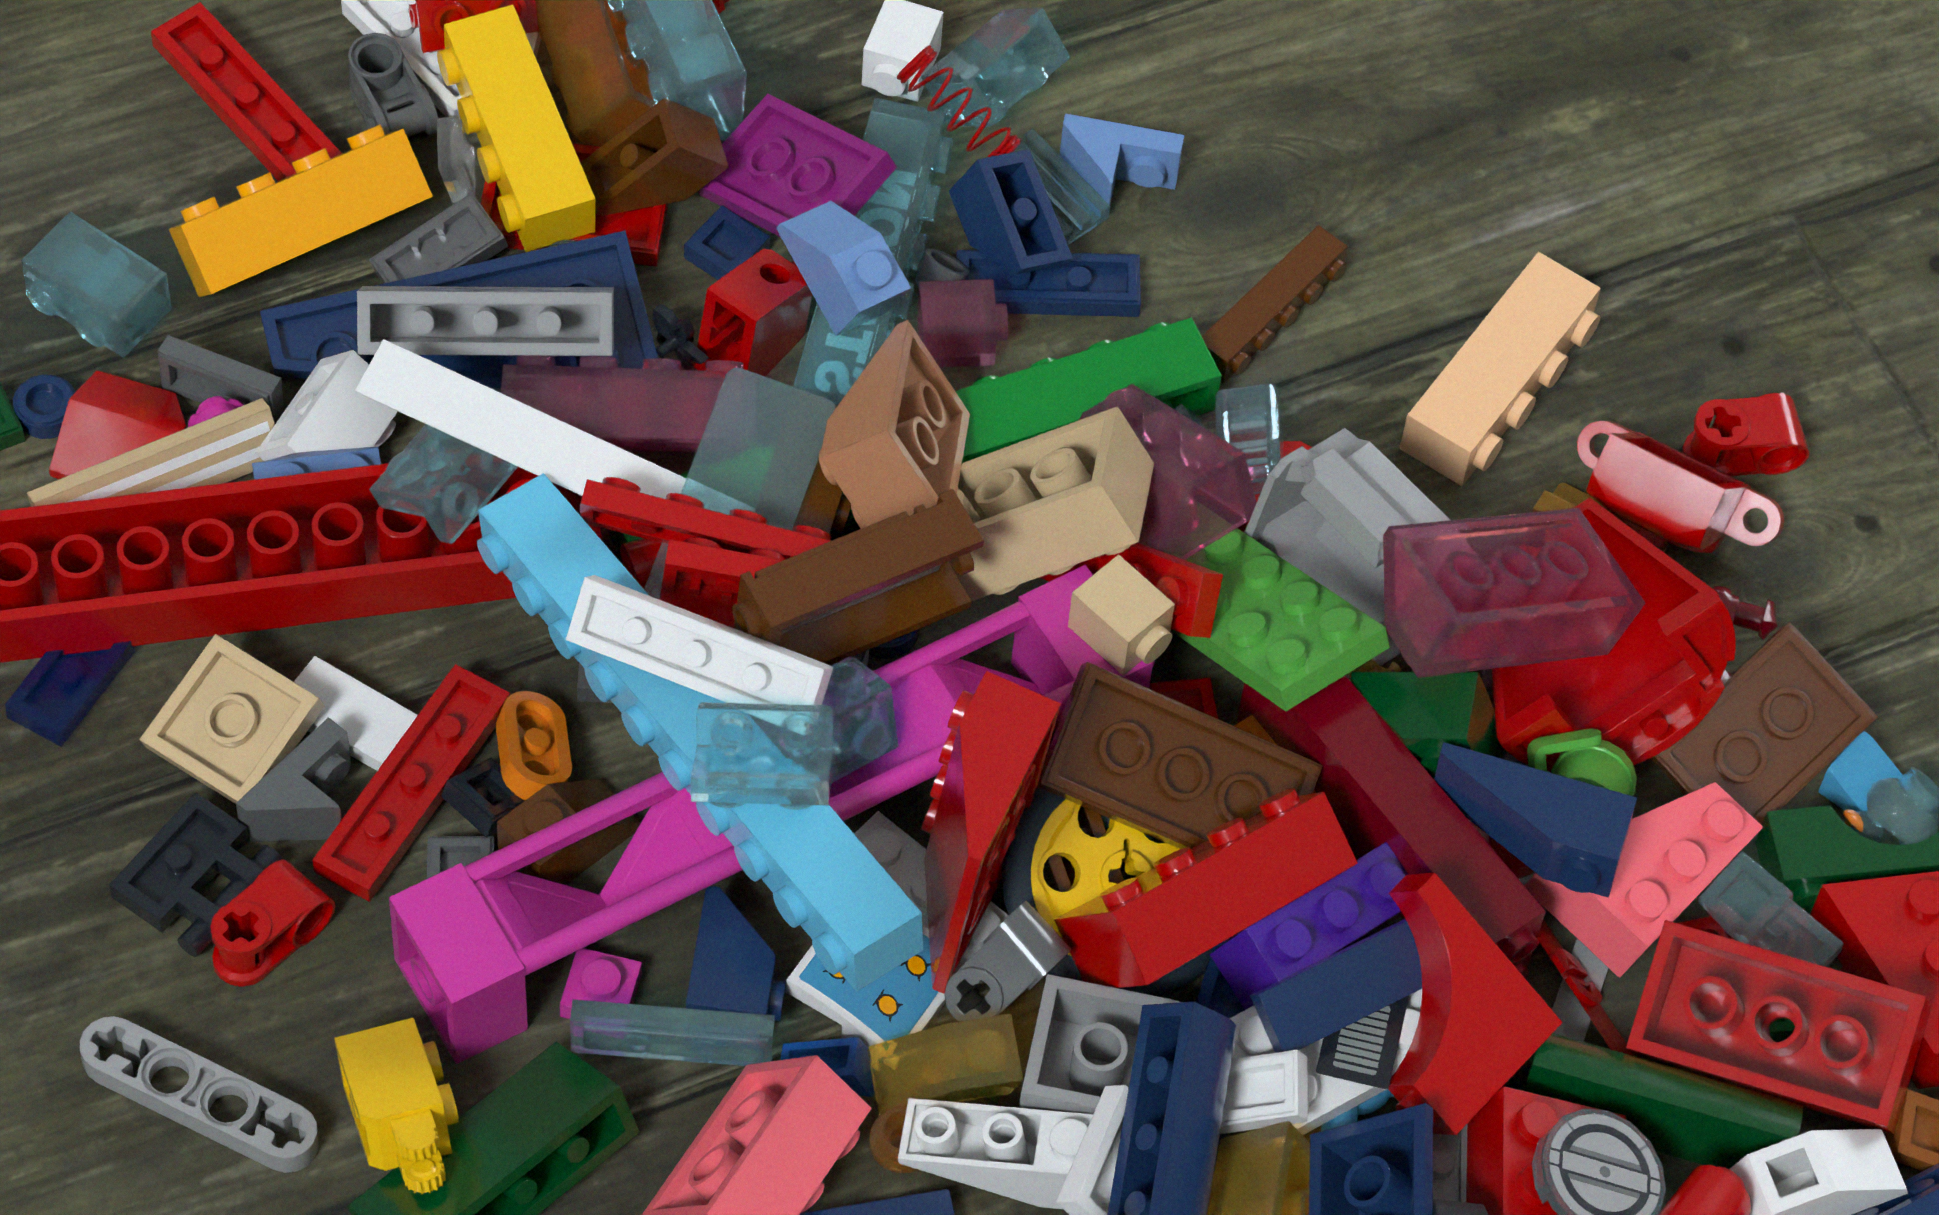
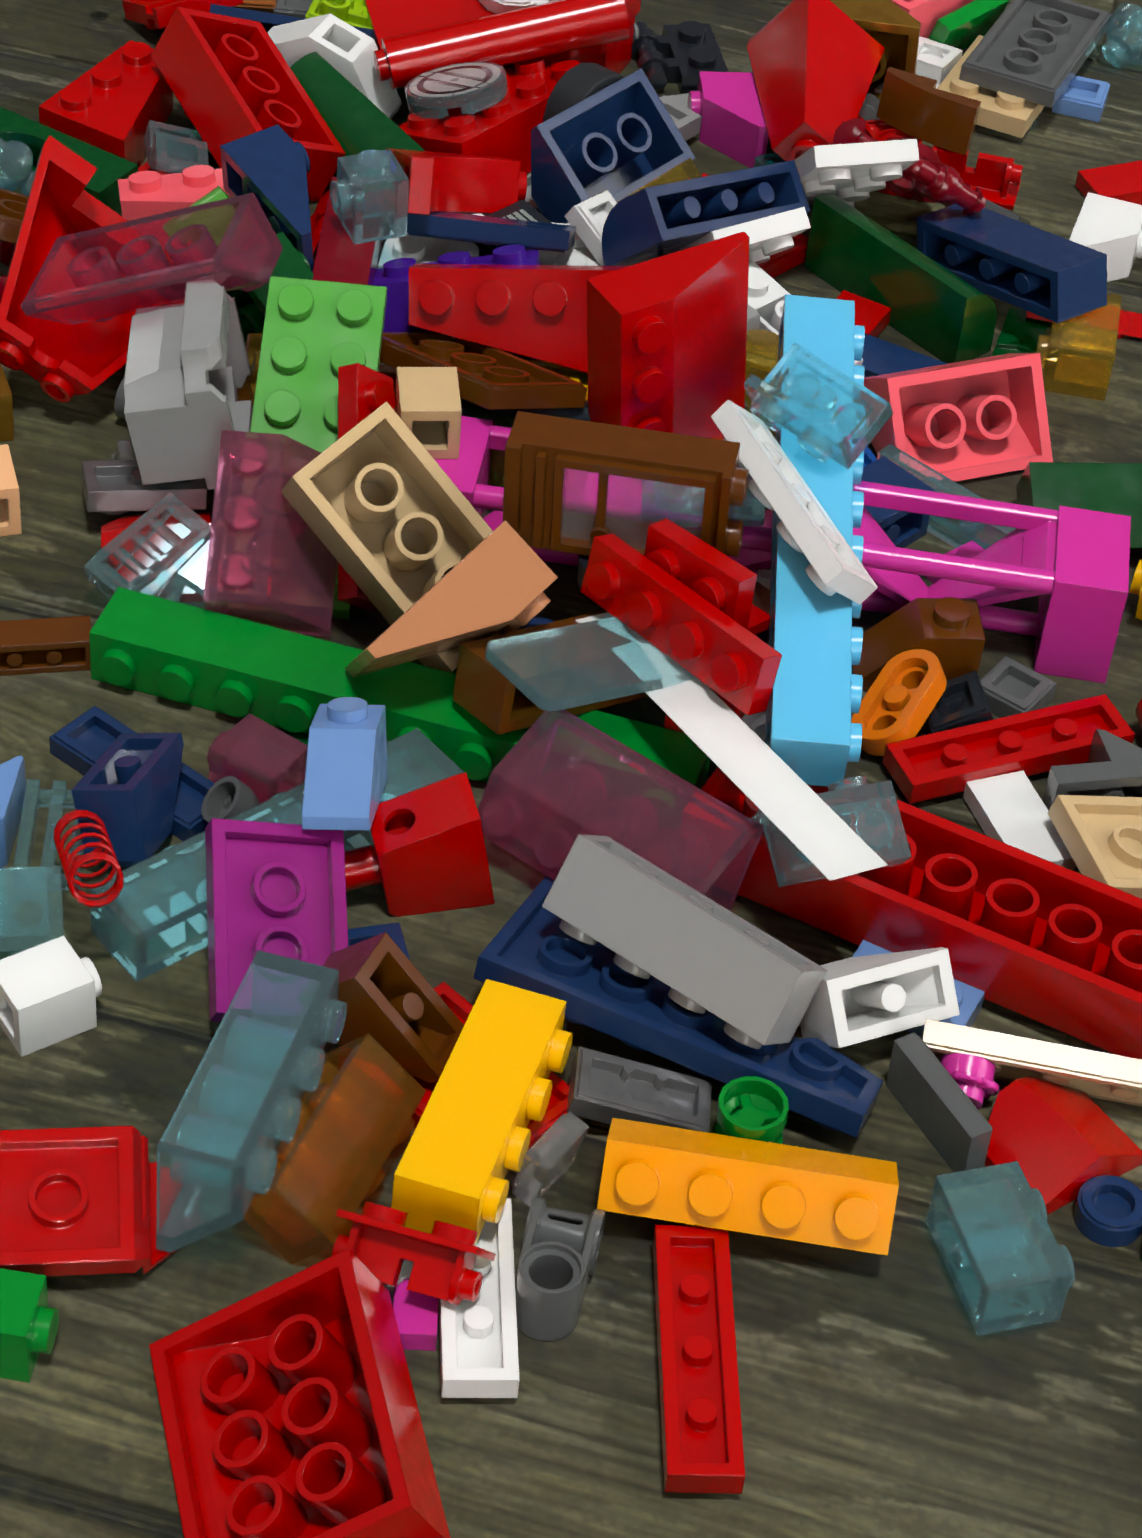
camera: 140 degrees left, 15 degrees down
black plant [653,304,709,372] -> none
none -> clear light blue brick [330,149,409,244]
none -> green wheel [713,1076,789,1144]

